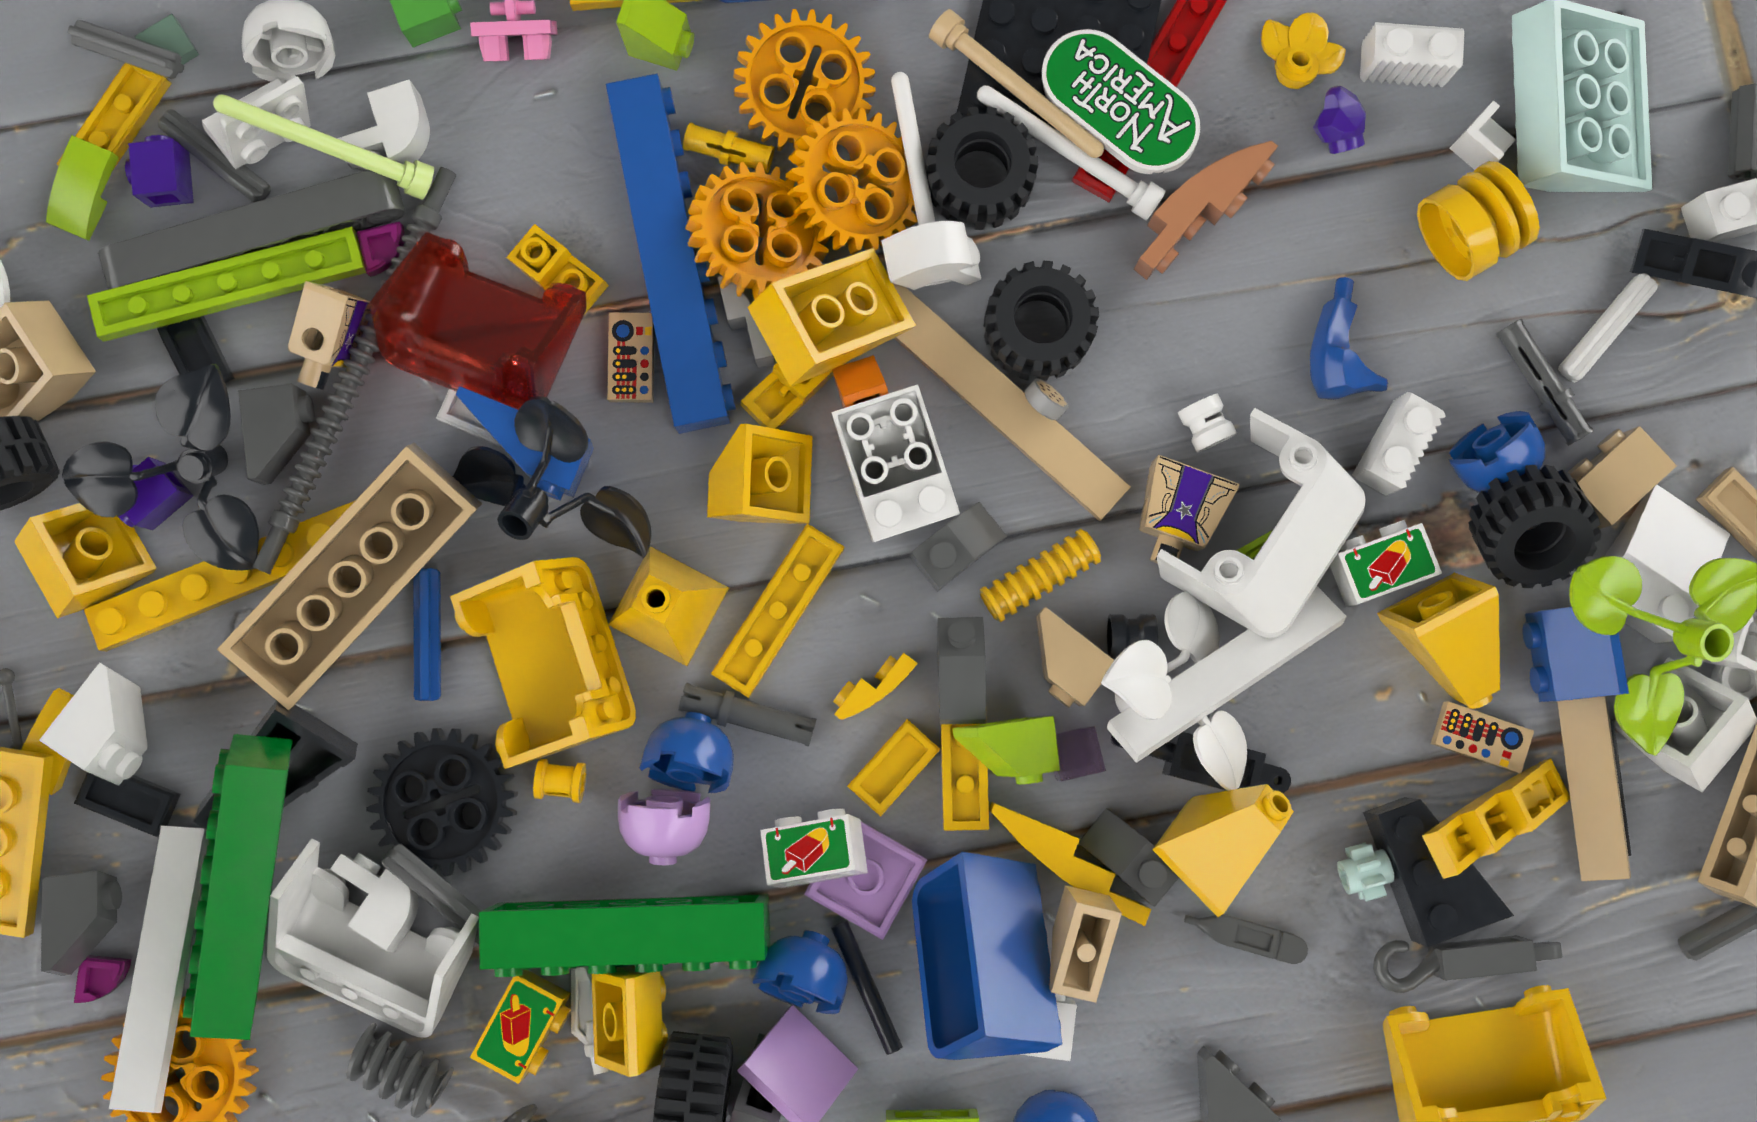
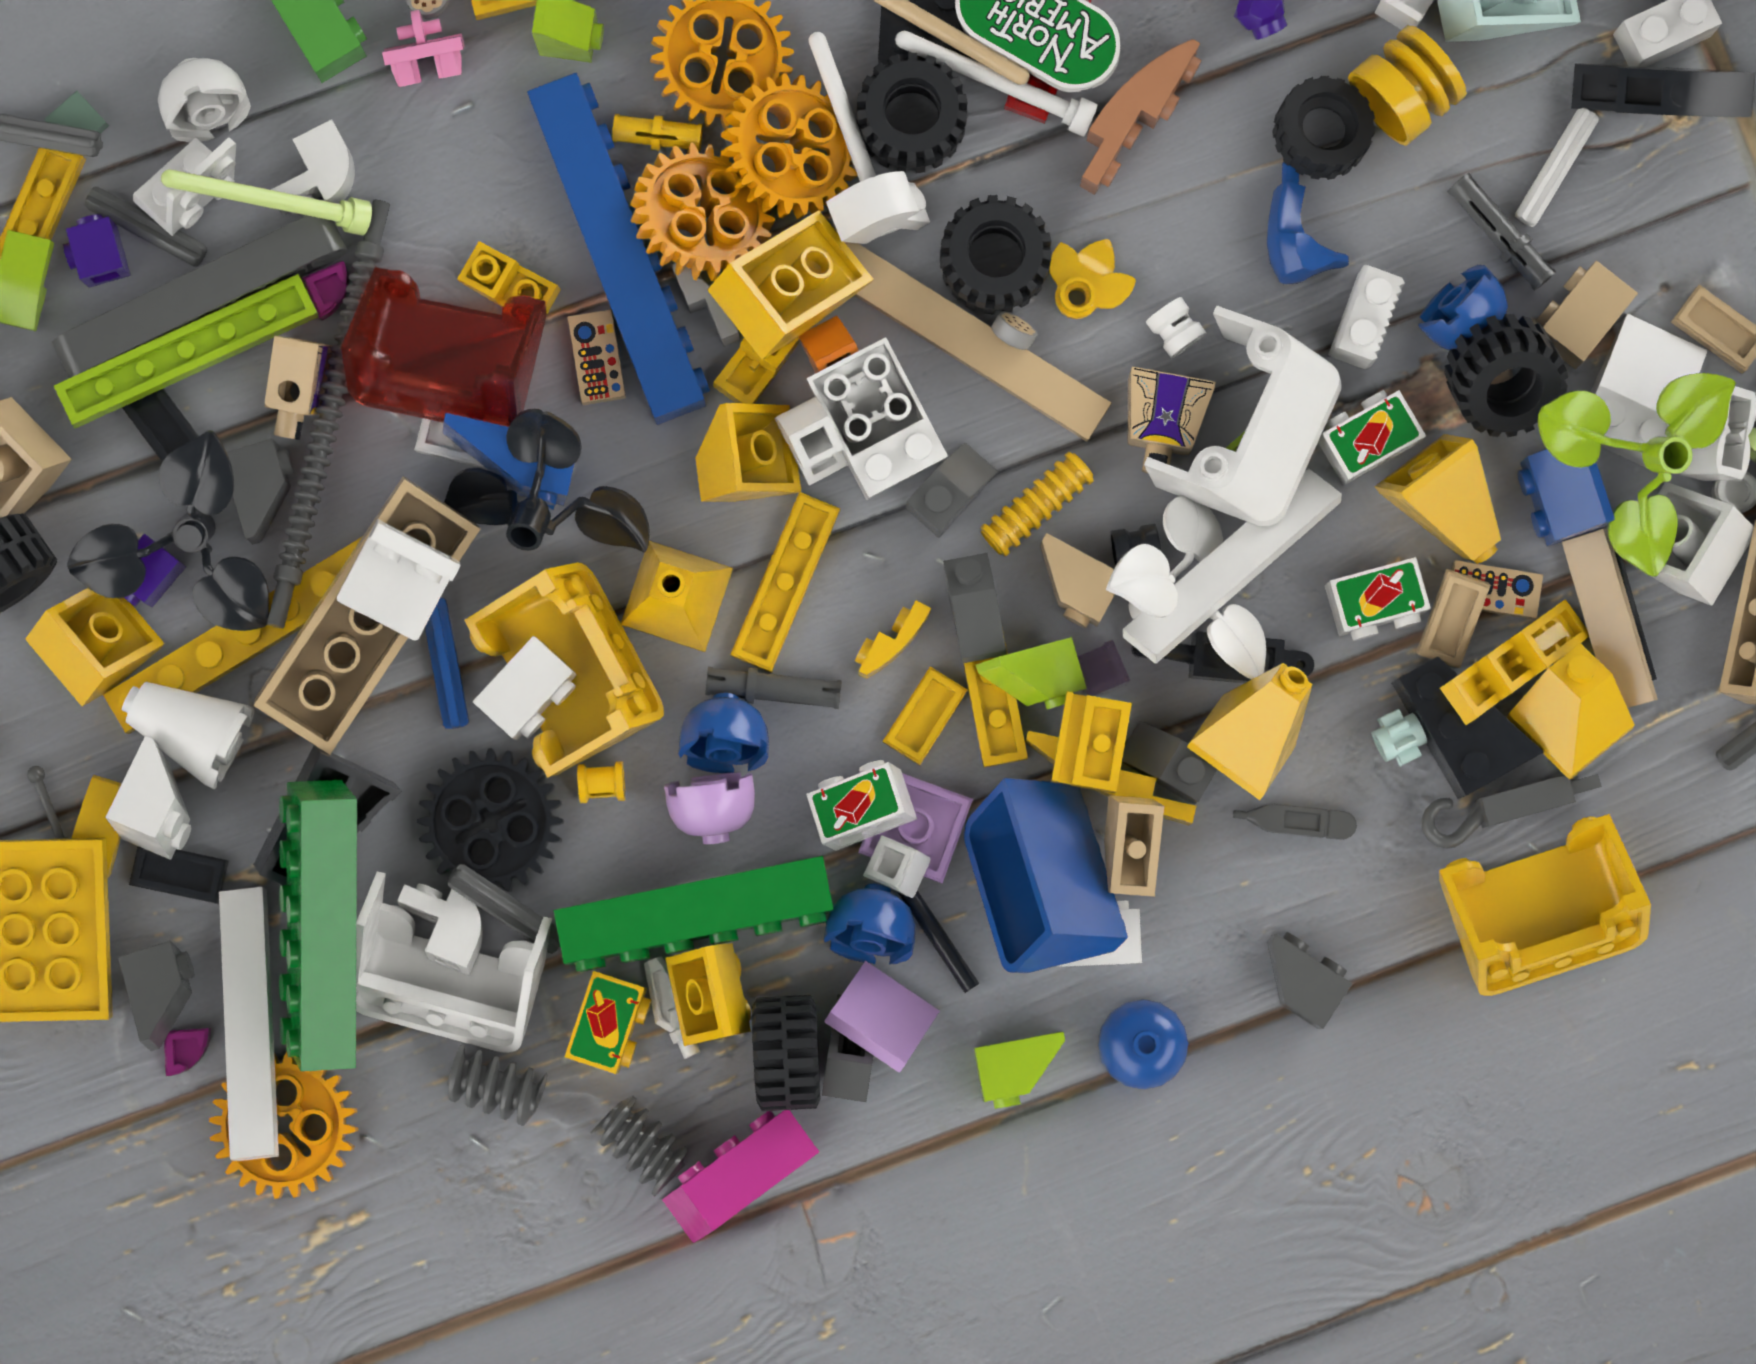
camera: 10 degrees left, 0 degrees up
none -> white cone [122,682,255,790]
none -> white bracket [337,519,461,640]
none -> white brick [473,635,577,740]
none -> white brick [775,397,848,486]
none -> white slope [863,835,931,898]
none -> yellow plate [1049,239,1136,319]
none -> yellow plate [1051,691,1132,793]
none -> black tyre [1272,76,1376,180]
none -> brick [1325,557,1431,641]
none -> tan tile [1416,569,1491,669]
none -> yellow slope [1507,643,1635,780]

